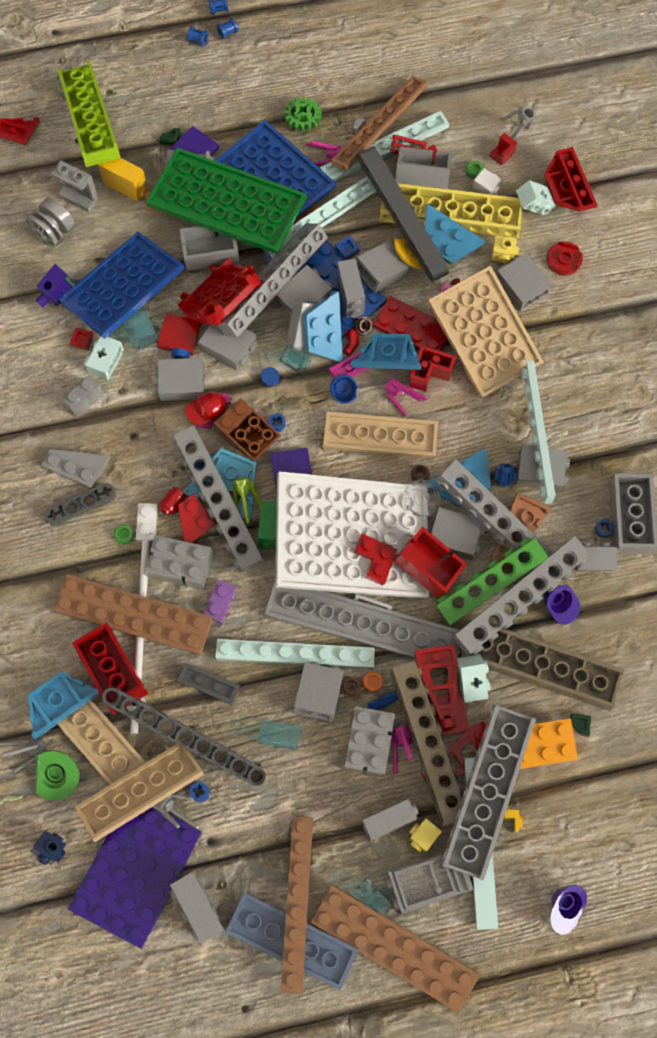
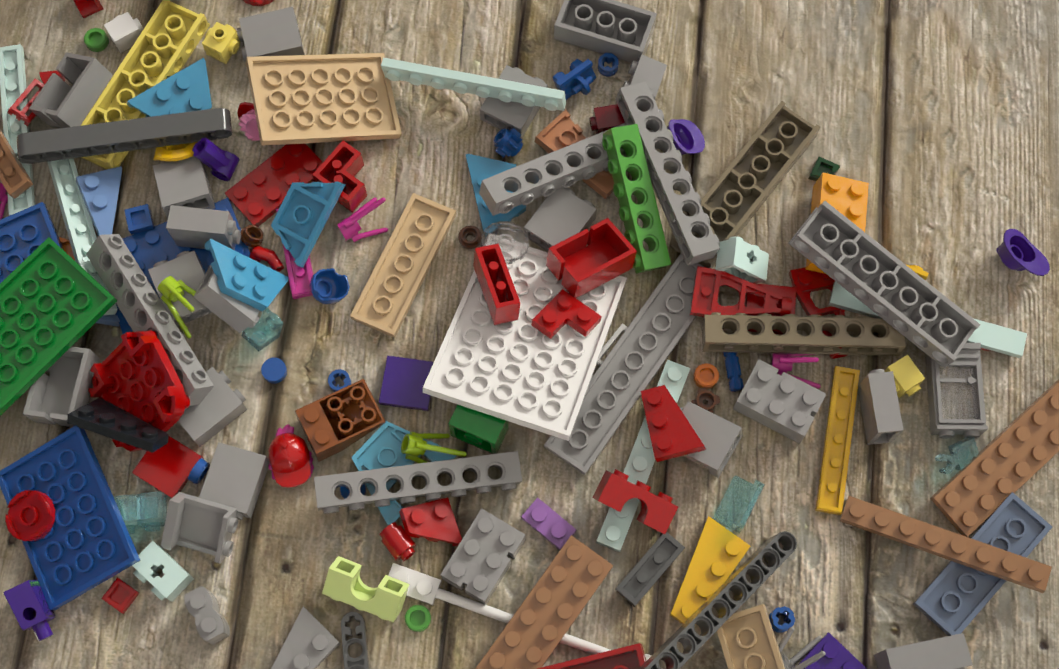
camera: 70 degrees left, 0 degrees up
none -> red tile [5,490,55,541]
none -> black wing [67,397,169,453]
none -> medium blue wing [76,166,122,236]
none -> lime plant [157,276,196,339]
none -> light grey panel [161,492,238,564]
none -> dark purple piece [192,138,240,182]
none -> yellowish green arch [322,556,410,622]
none -> red brick [473,243,521,325]
none -> blue hips [553,59,596,100]
none -> dark red brick [589,104,625,134]
none -> red arch [592,469,678,534]
none -> red wing [640,385,706,462]
none -> yellow wing [670,516,750,625]
none -> yellow tile [815,366,860,515]

